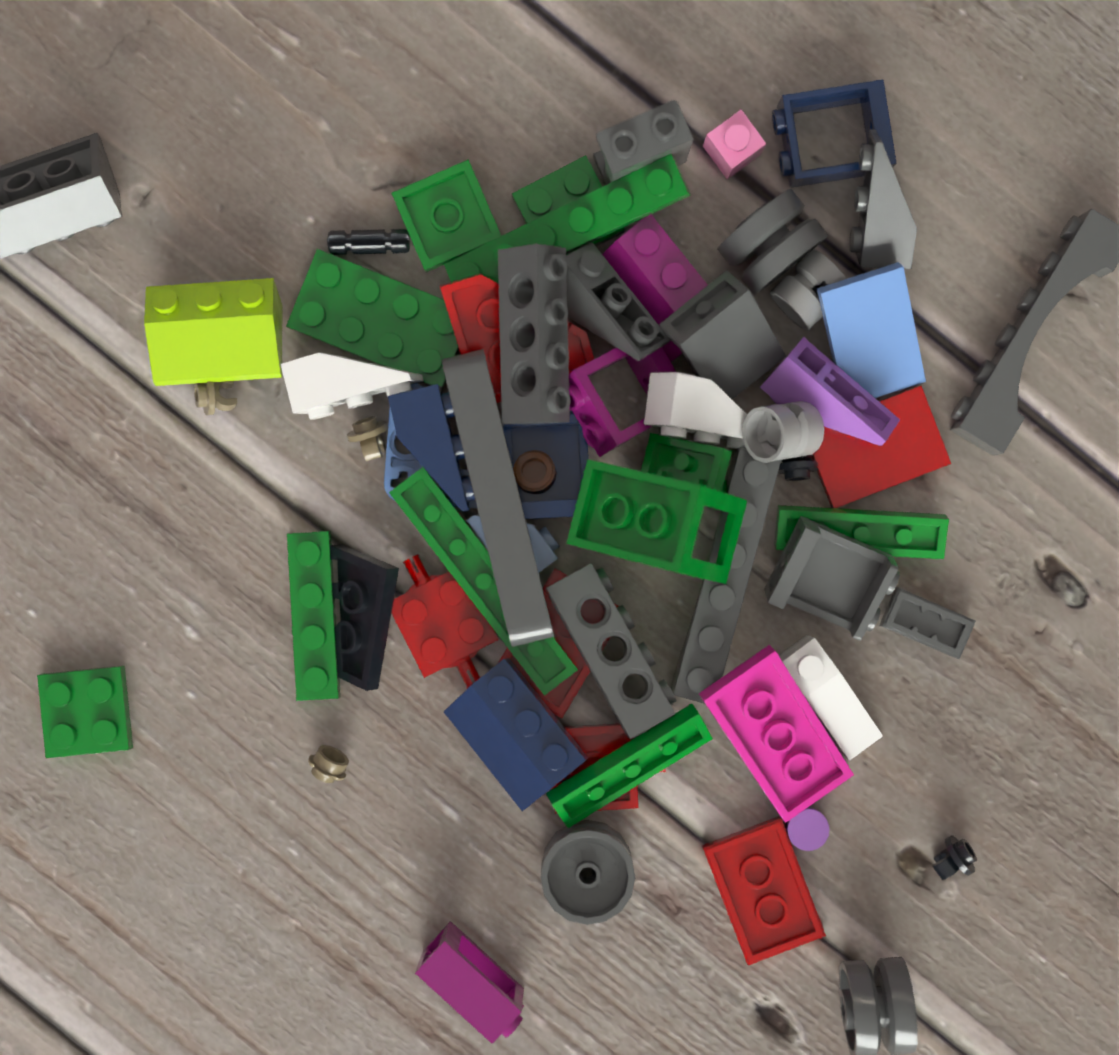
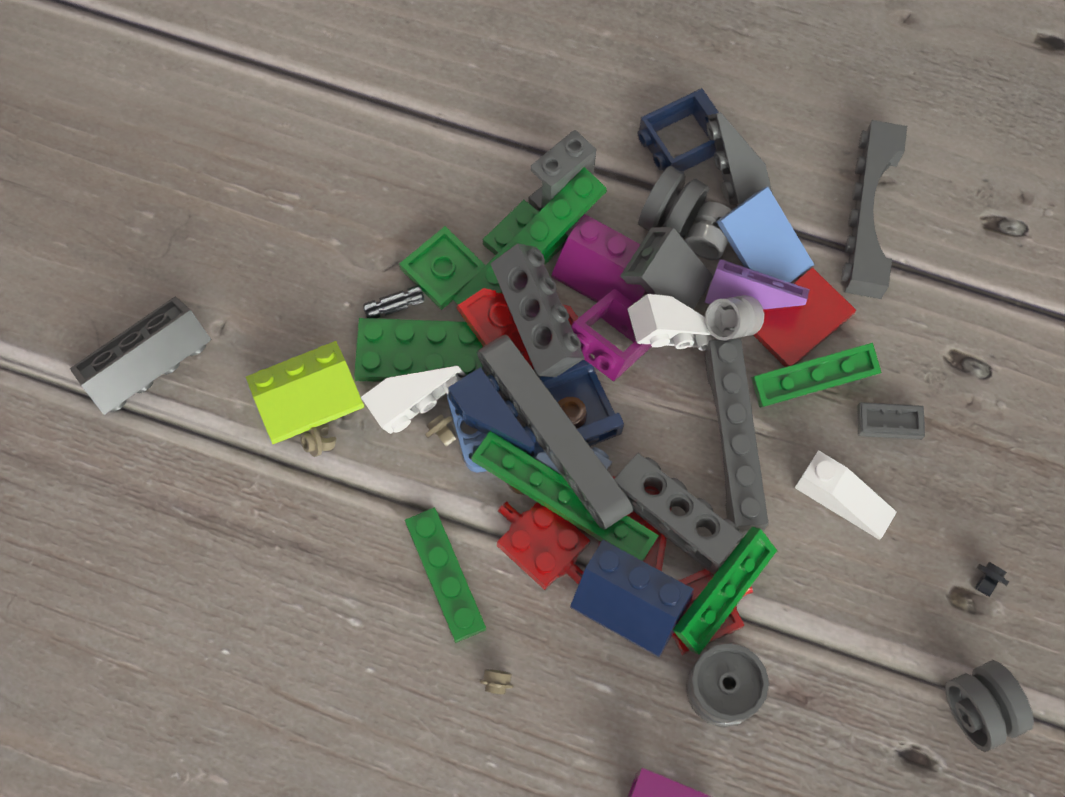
camera: 25 degrees left, 20 degrees down
green plate [37,665,133,759] -> none
black wing [330,544,399,691] -> none
dark grey slope [566,242,670,361] -> none
green piece [566,433,748,584] -> none
dark pink plate [699,645,854,823] -> none
red tile [702,816,826,966] -> none
bright pink brick [703,109,766,179] -> none
dark grey panel [764,516,900,641] -> none
black plate [778,454,818,481] -> none
medium lavender tile [786,807,830,851] -> none

